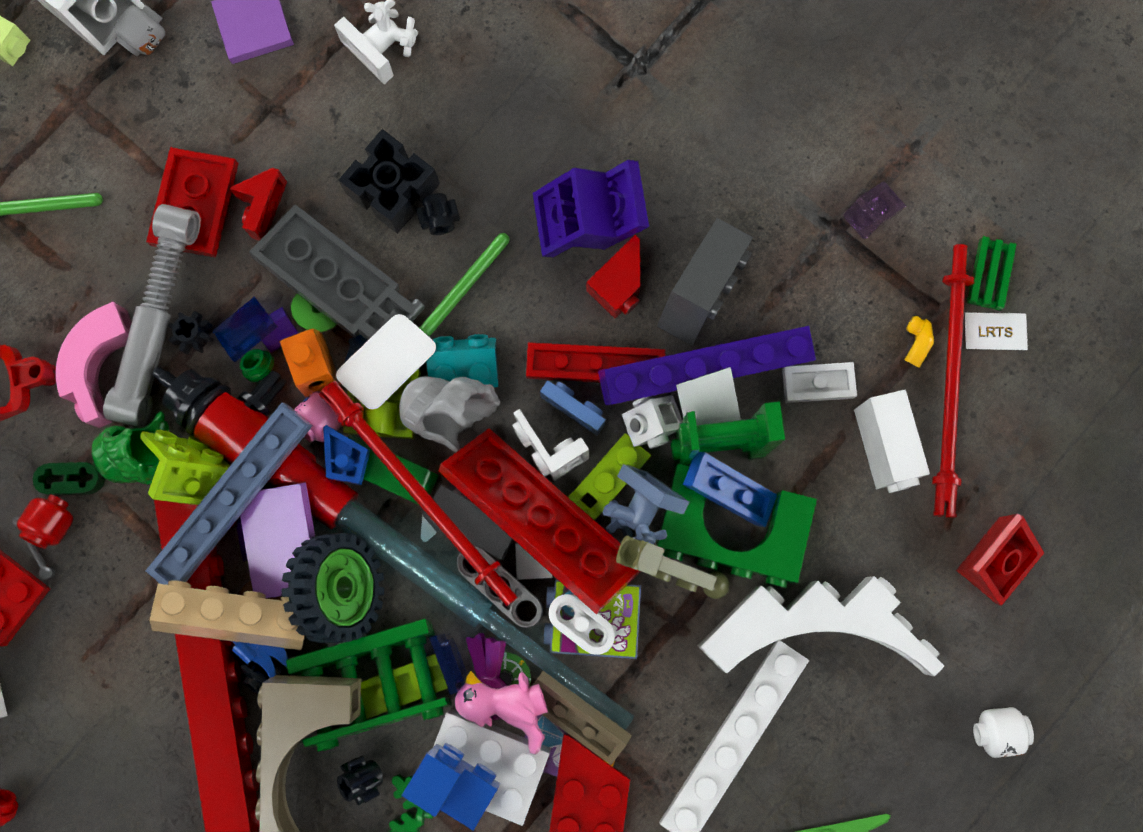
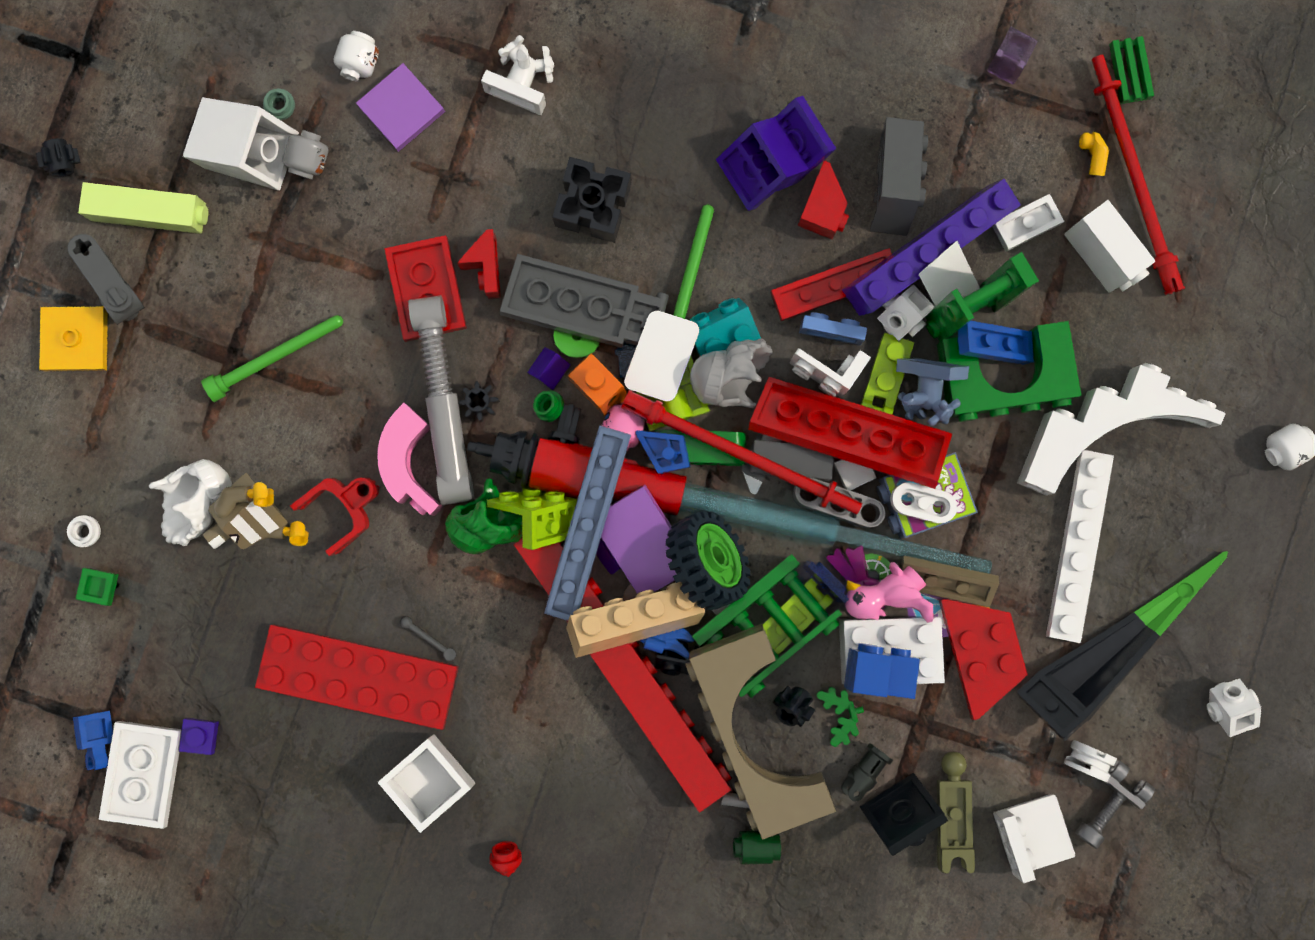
camera: 30 degrees left, 5 degrees up
red head [16,494,74,549] -> none
dark green beam [32,462,105,496] -> none
clear blue piece [213,296,278,362] -> none
black gear [416,193,460,235] -> none
olive plate [616,535,730,599] -> none
red slope [956,514,1044,606] -> none
white sticker [965,312,1028,350] -> none

